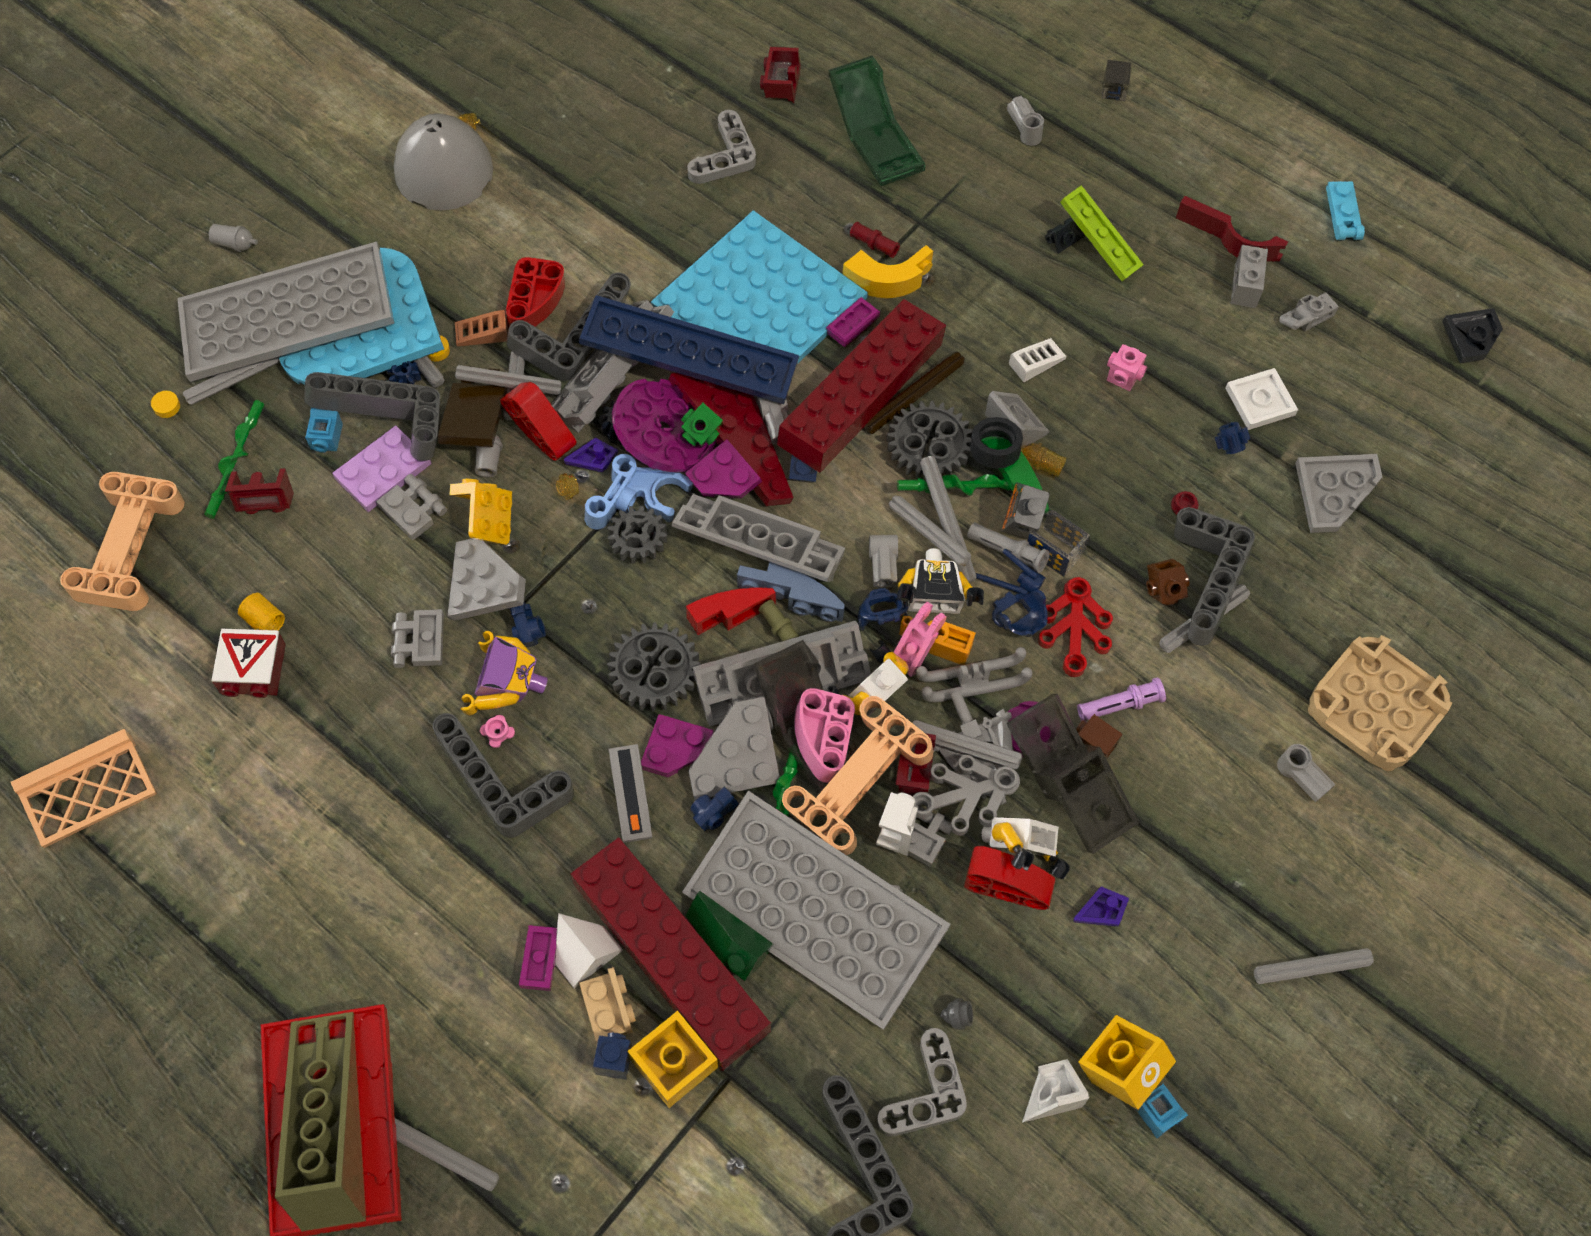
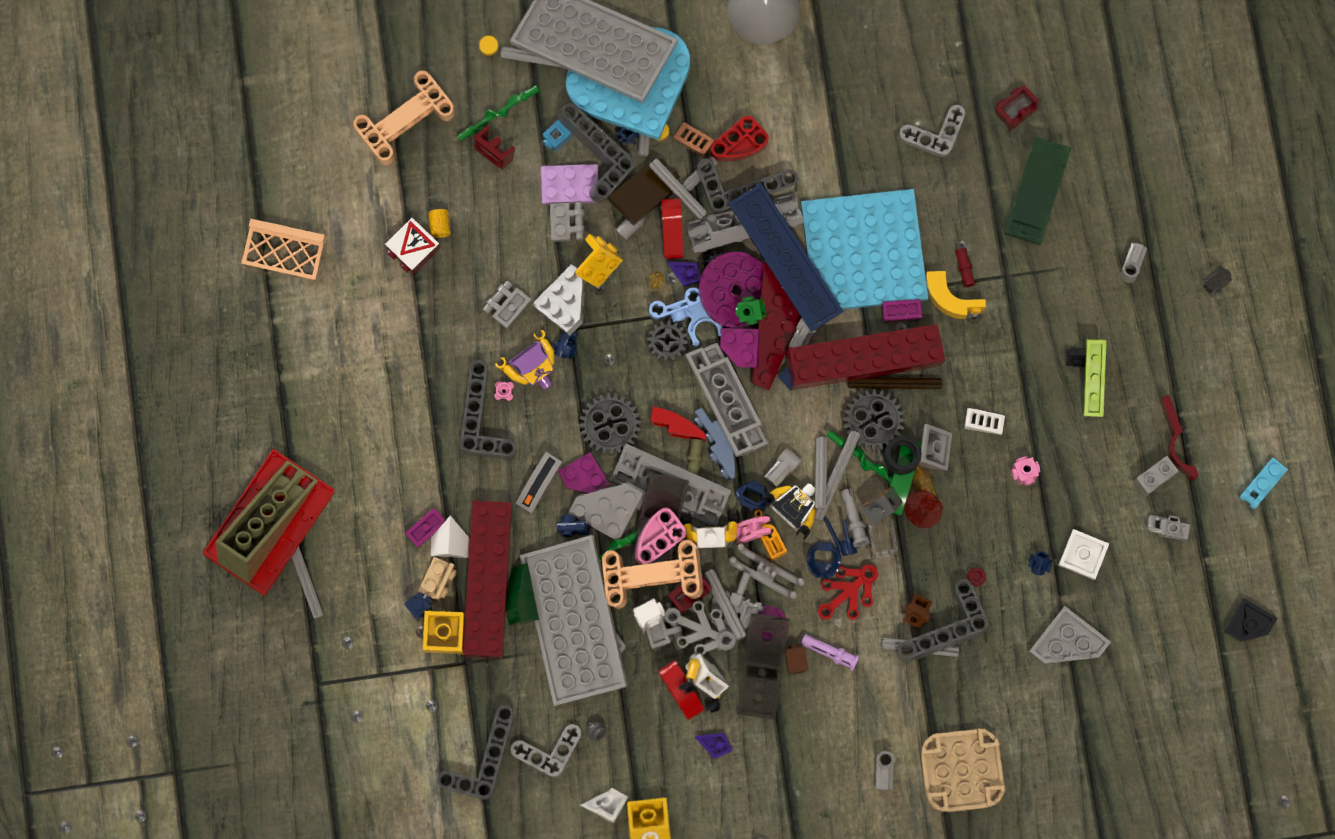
camera: 45 degrees right, 15 degrees up
none -> clear red plate [905,489,943,528]

